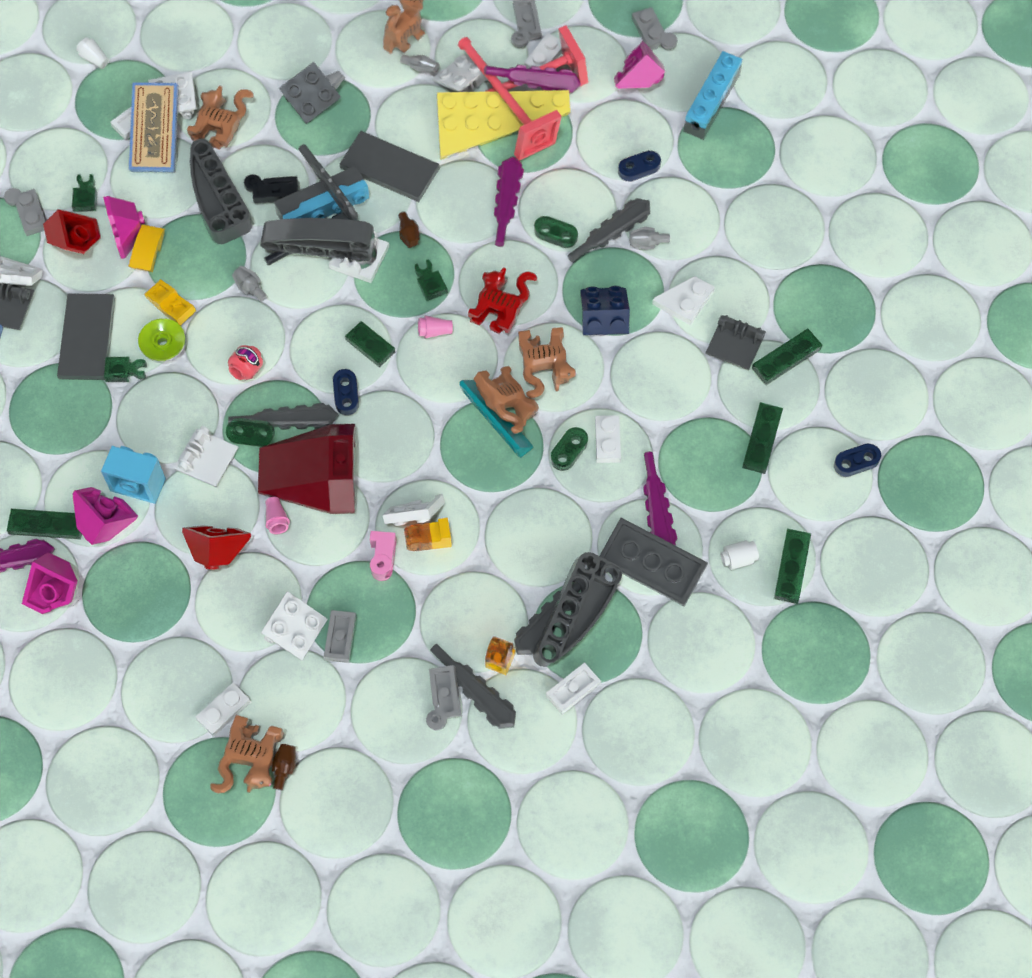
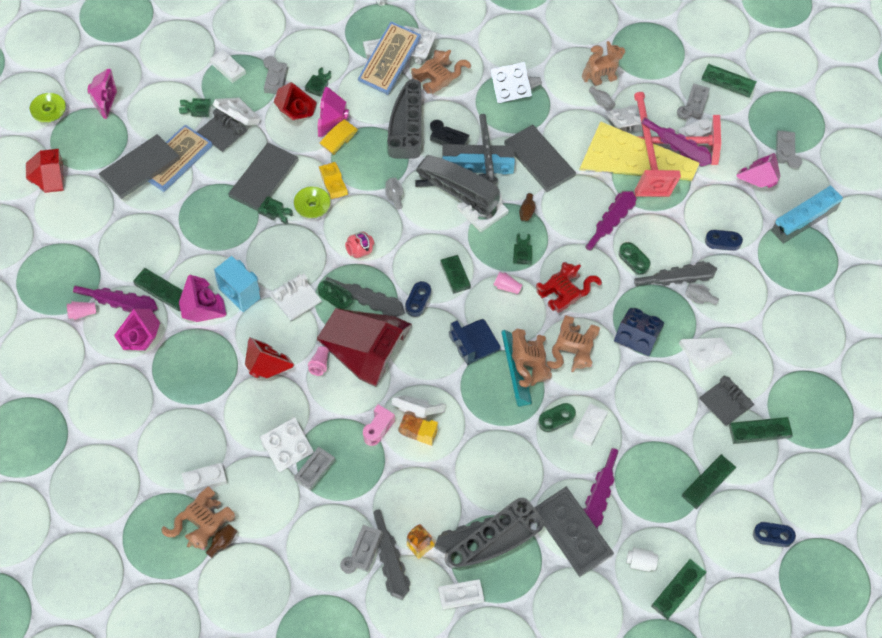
camera: 25 degrees right, 5 degrees down
none -> dark blue bracket [448,319,500,365]

